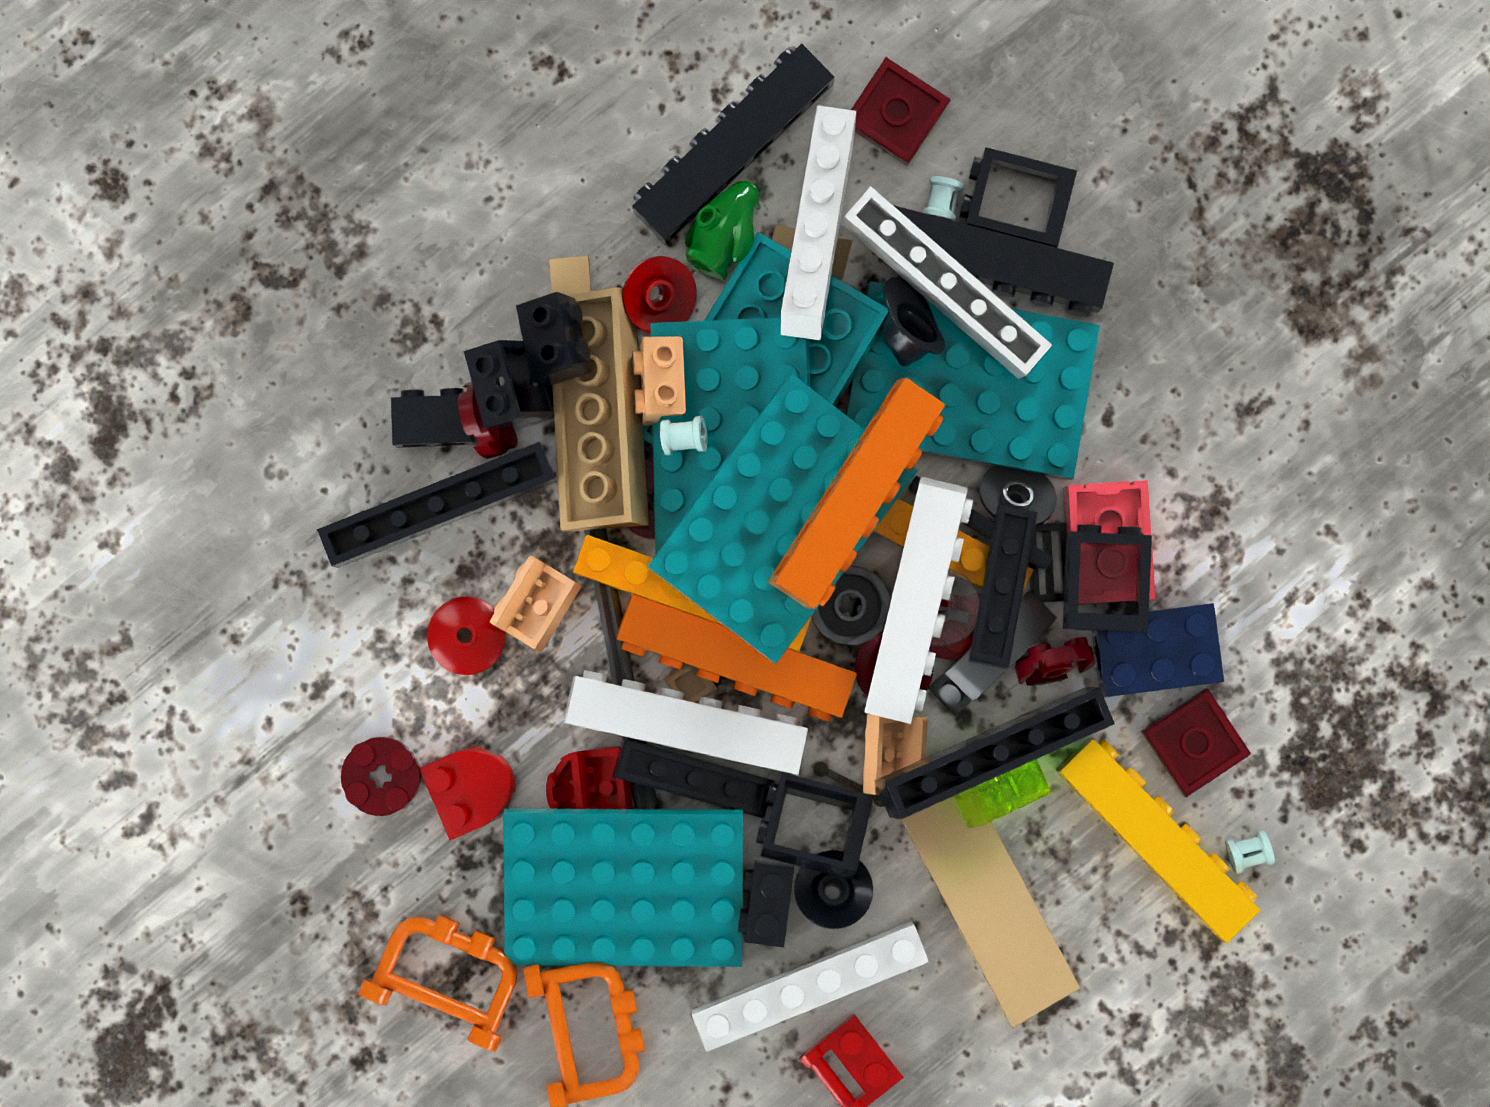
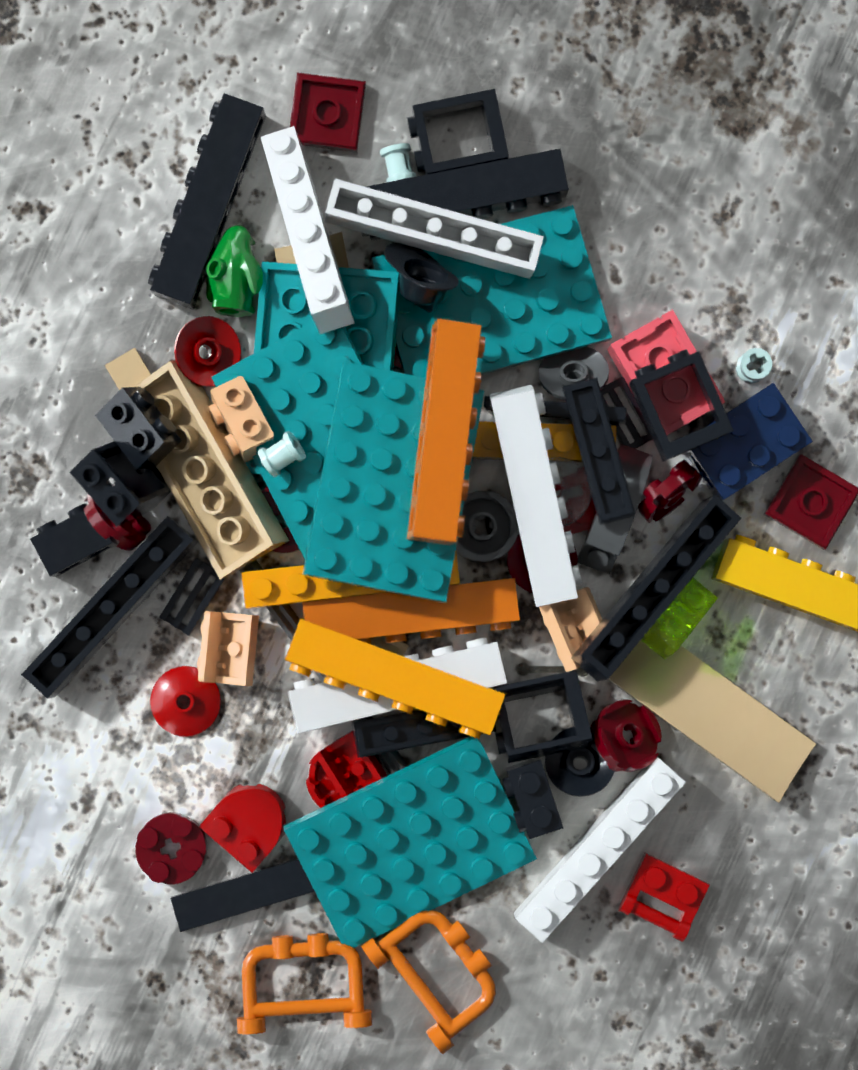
camera: 30 degrees left, 0 degrees up
none -> black tile [159,558,226,636]
none -> black tile [170,858,315,932]
none -> light orange brick [285,619,505,739]
none -> dark red plate [591,699,662,772]
none -> light aqua bush [735,348,773,384]

